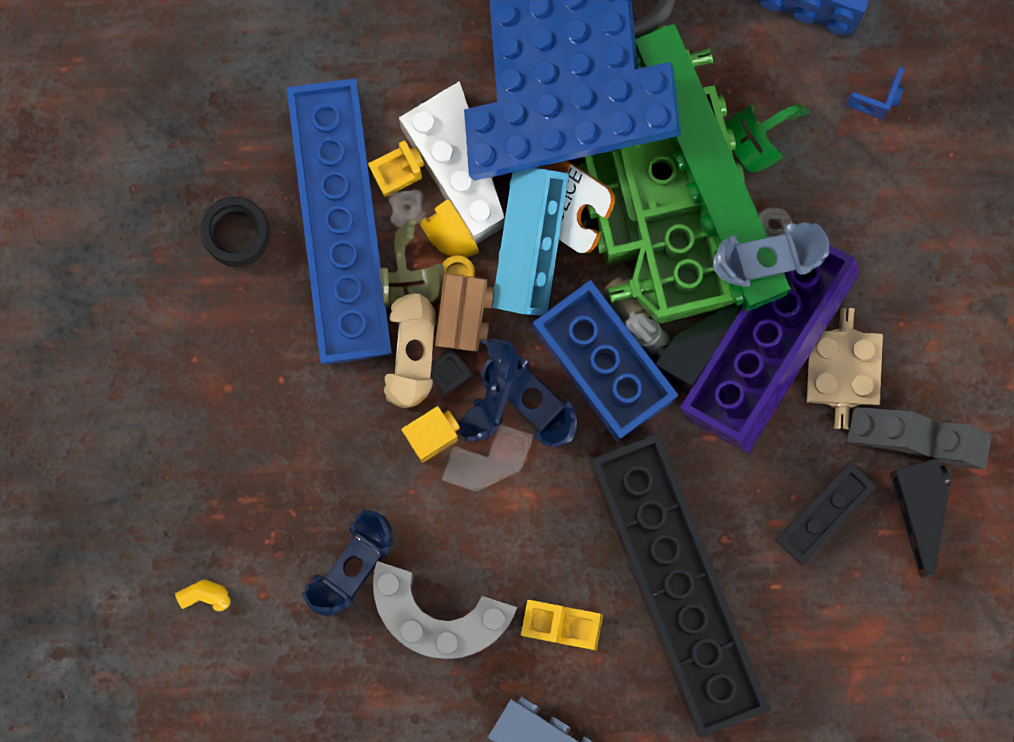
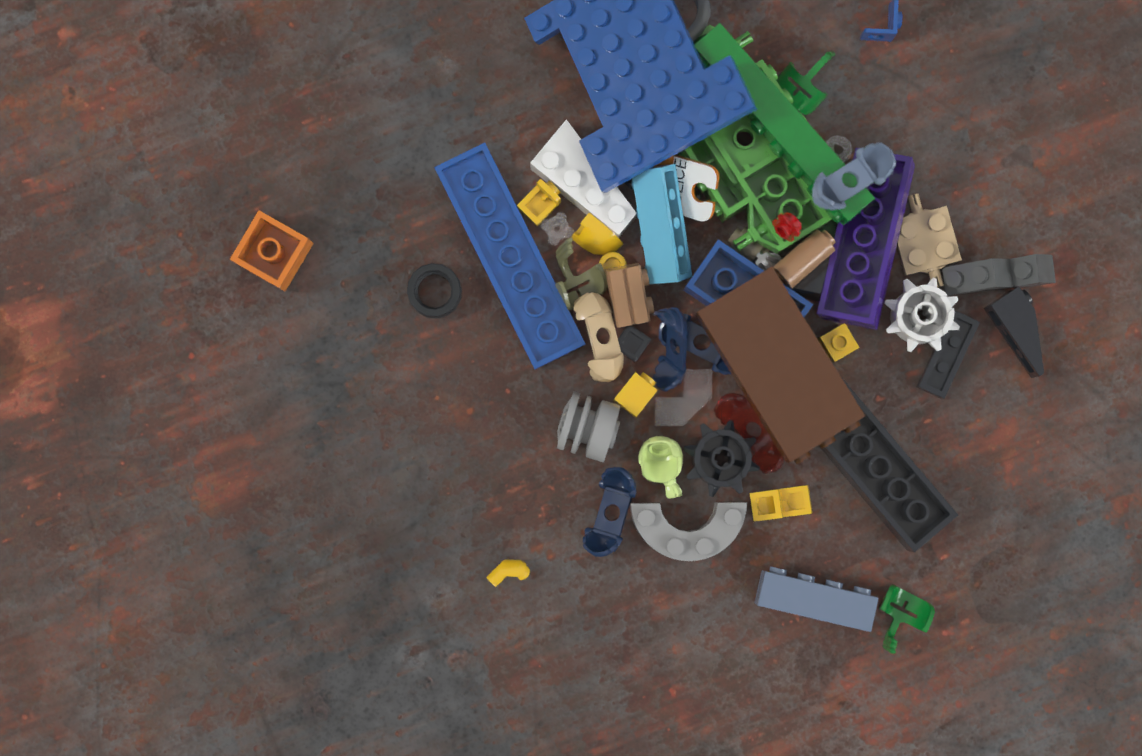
camera: 25 degrees left, 5 degrees up
none -> orange brick [230,210,314,292]
none -> light grey wheel [557,392,621,462]
none -> yellowish green hair [638,436,683,499]
none -> black brick [683,420,760,497]
none -> reddish brown brick [695,267,865,464]
none -> clear red piece [714,393,785,474]
none -> red plate [772,212,802,242]
none -> medium nougat brick [773,229,836,289]
none -> yellow brick [818,323,859,363]
none -> white brick [884,278,960,352]

